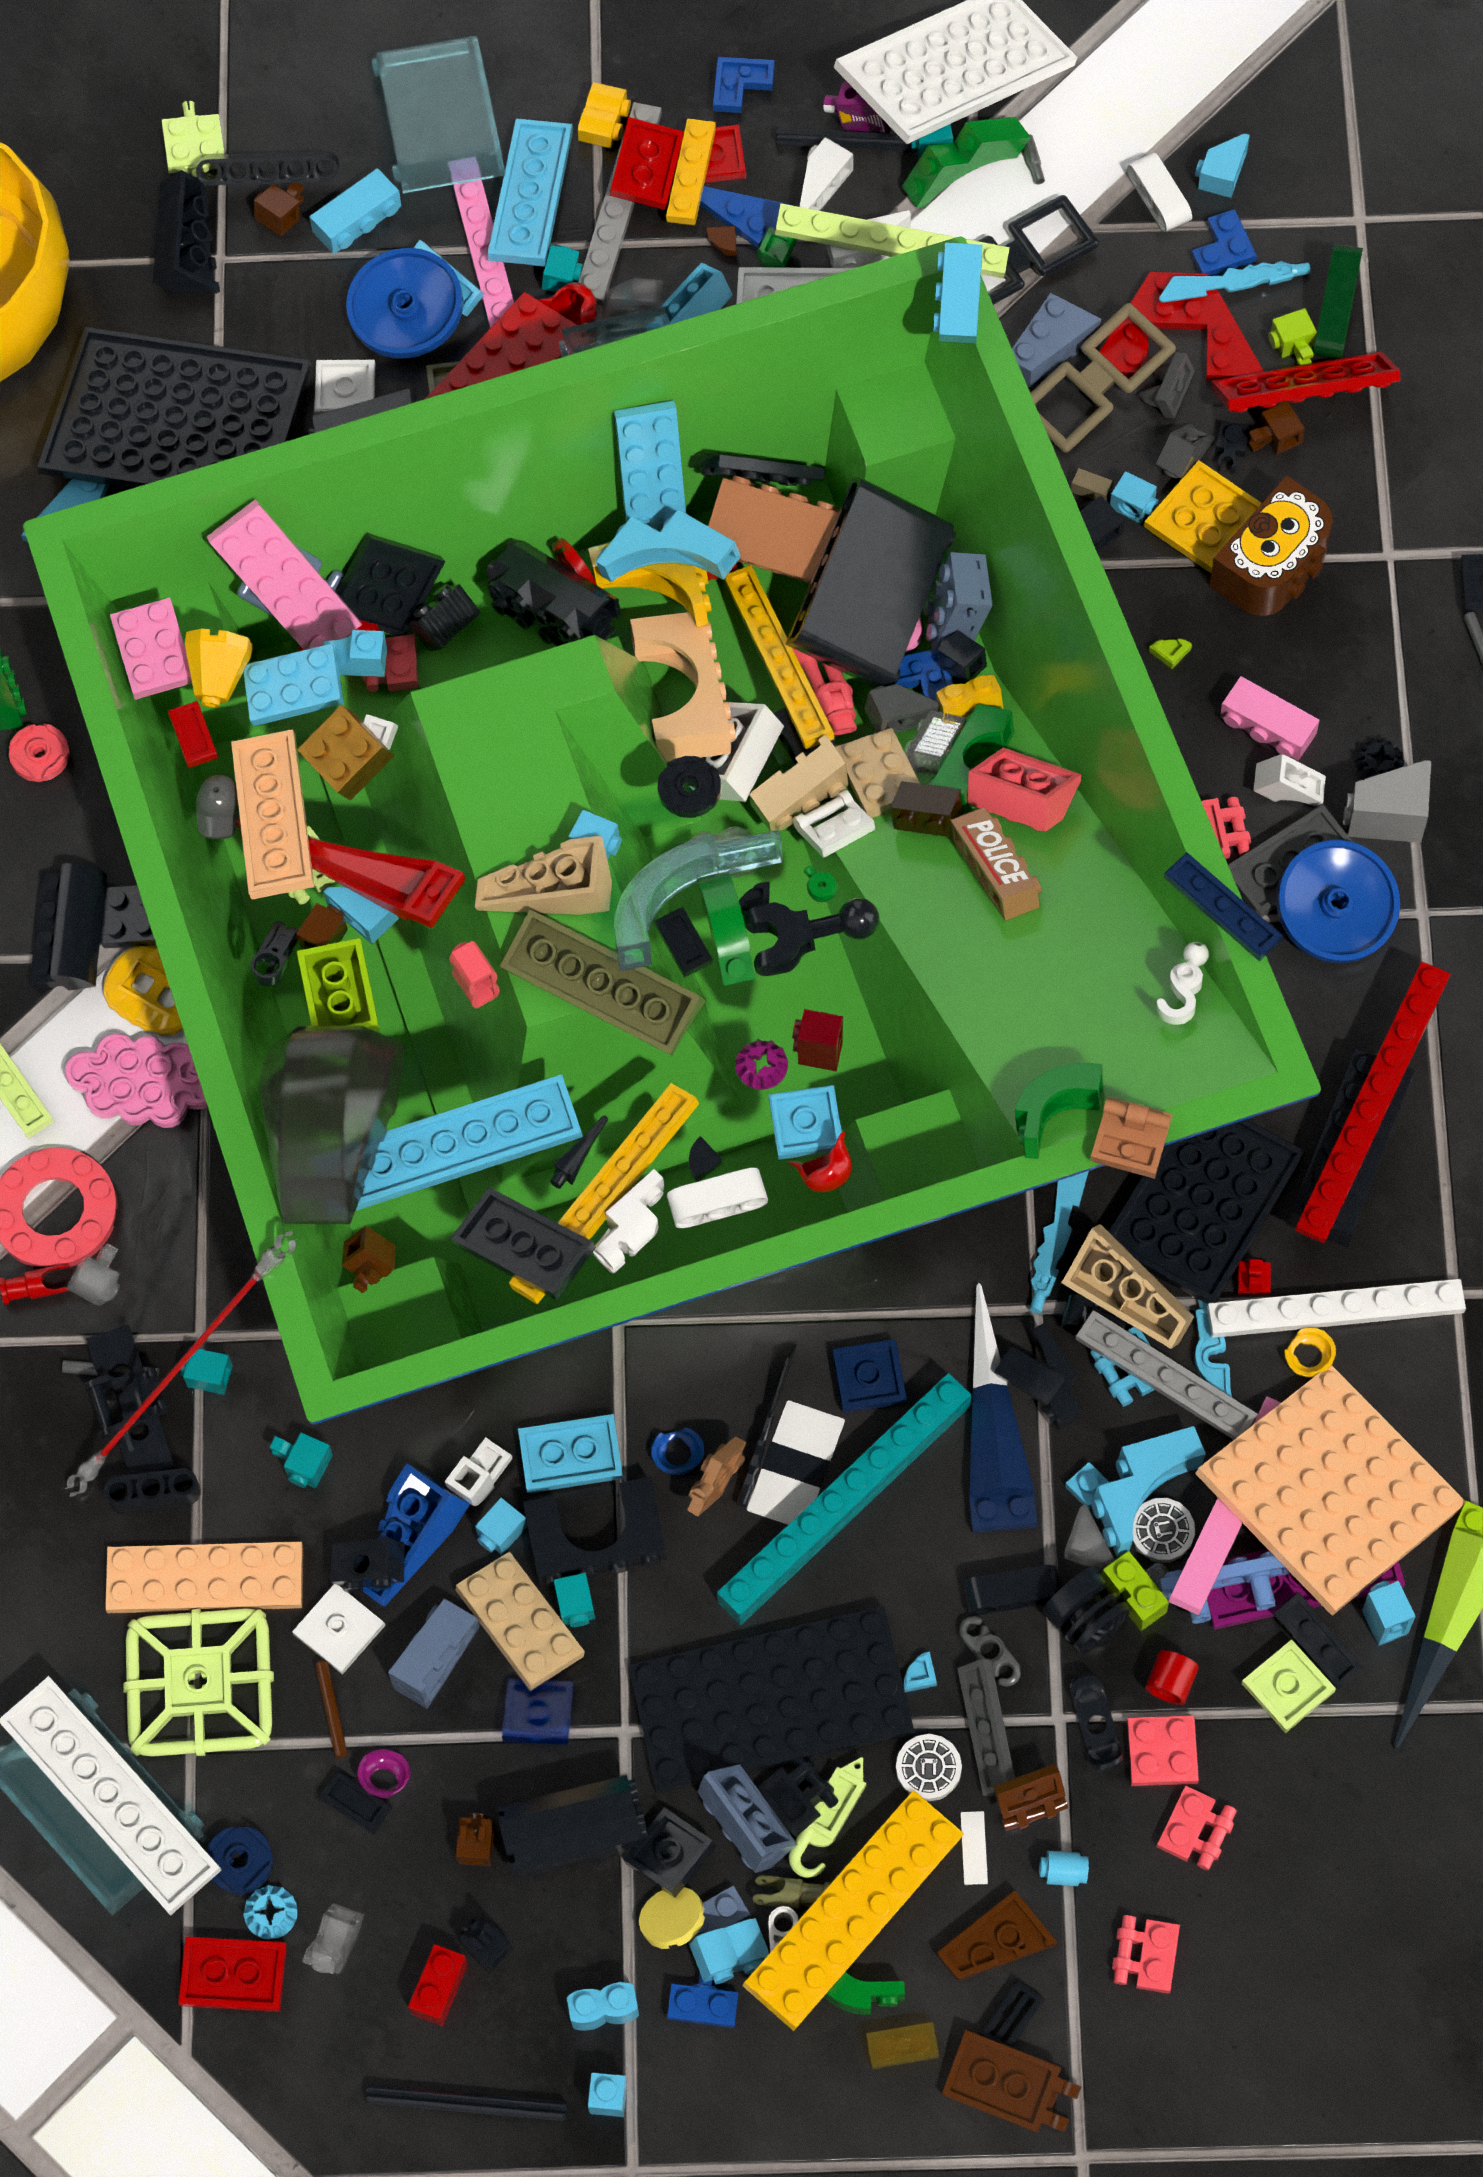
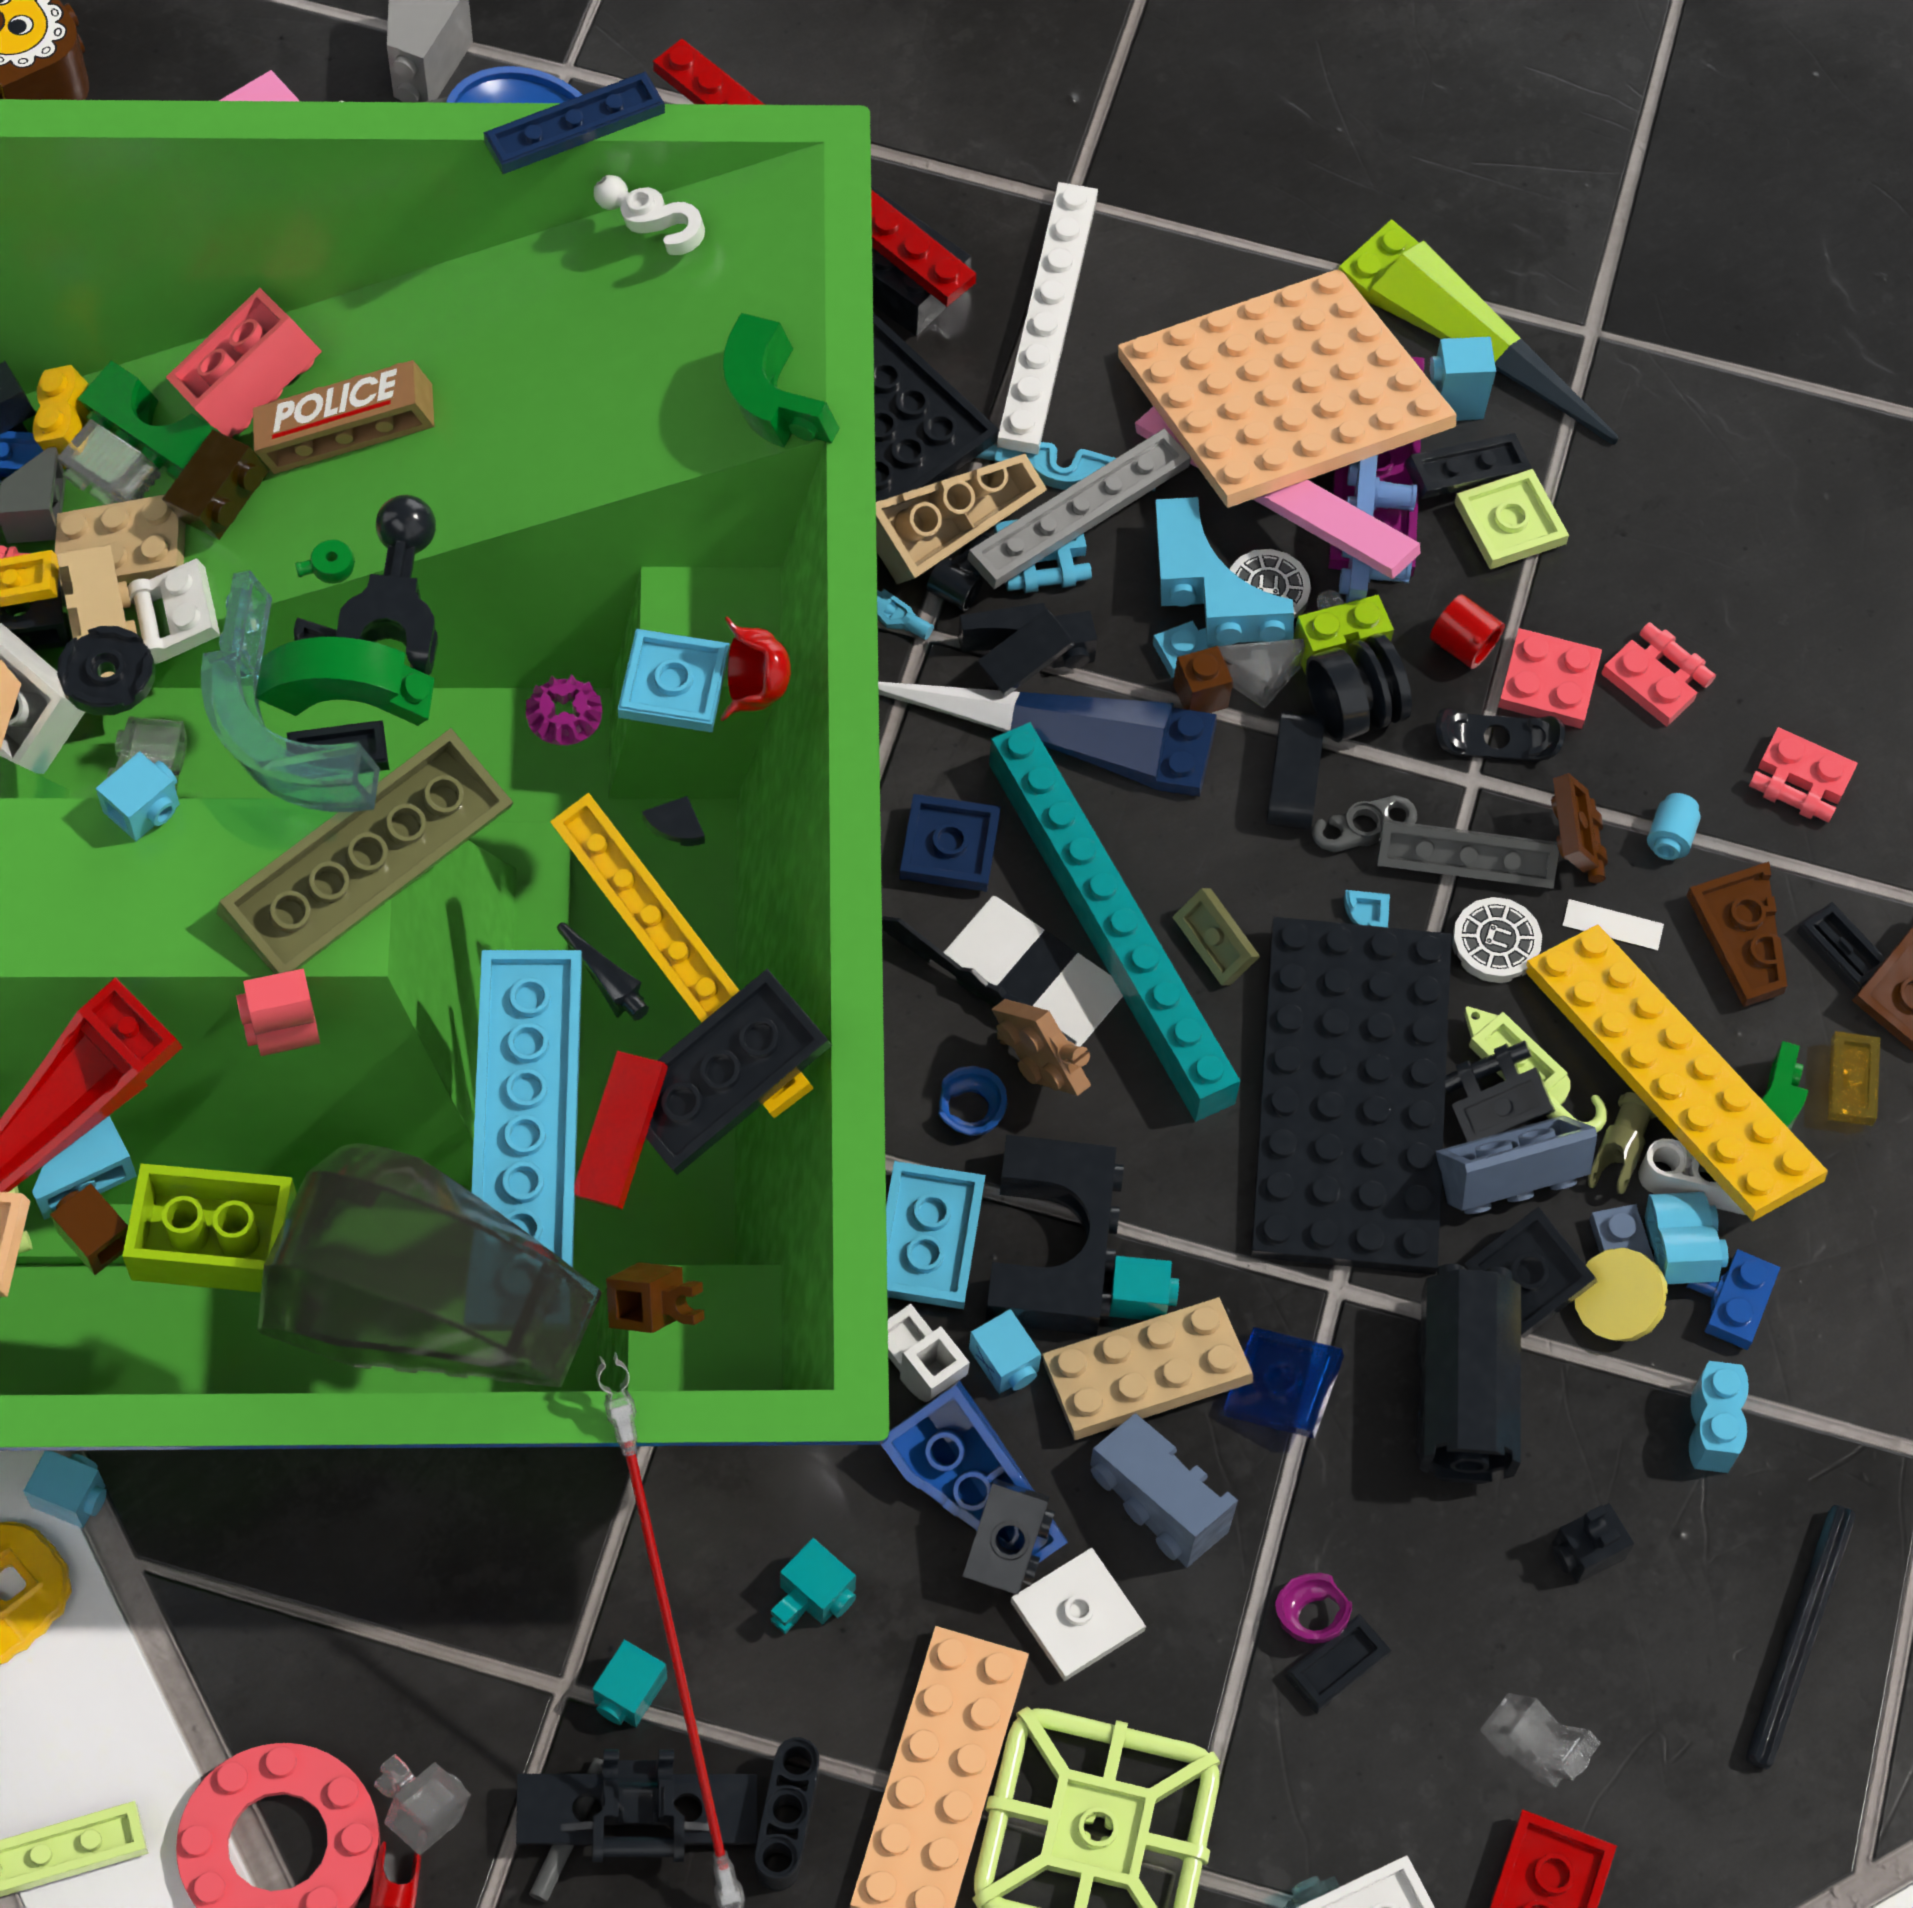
camera: 80 degrees left, 5 degrees down
bright pink plate [65,1033,208,1128] -> none
dark blue plate [207,1827,274,1896] -> none
medium azure gear [243,1885,297,1939] -> none
black piece [251,921,299,986] -> none
reddish brown bar [315,1661,348,1759] -> none
red brick [408,1944,468,2027] -> none
reddish brown brick [456,1813,495,1866] -> none
tan wedge [475,835,612,915] -> none
medium azure brick [588,2073,627,2117] -> none
white plate [593,1169,664,1274] -> none
white beam [667,1168,768,1228] -> none
dark red brick [792,1009,843,1072] -> none
nougat plate [1090,1097,1173,1179] -> none
red tile [1238,1259,1271,1297] -> none
yellow piece [1285,1327,1336,1378] -> none
black gear [1355,737,1404,779] -> none
none -> red tile [575,1051,668,1210]
none -> reddish brown brick [1173,646,1233,713]
none -> olive plate [1173,888,1260,985]

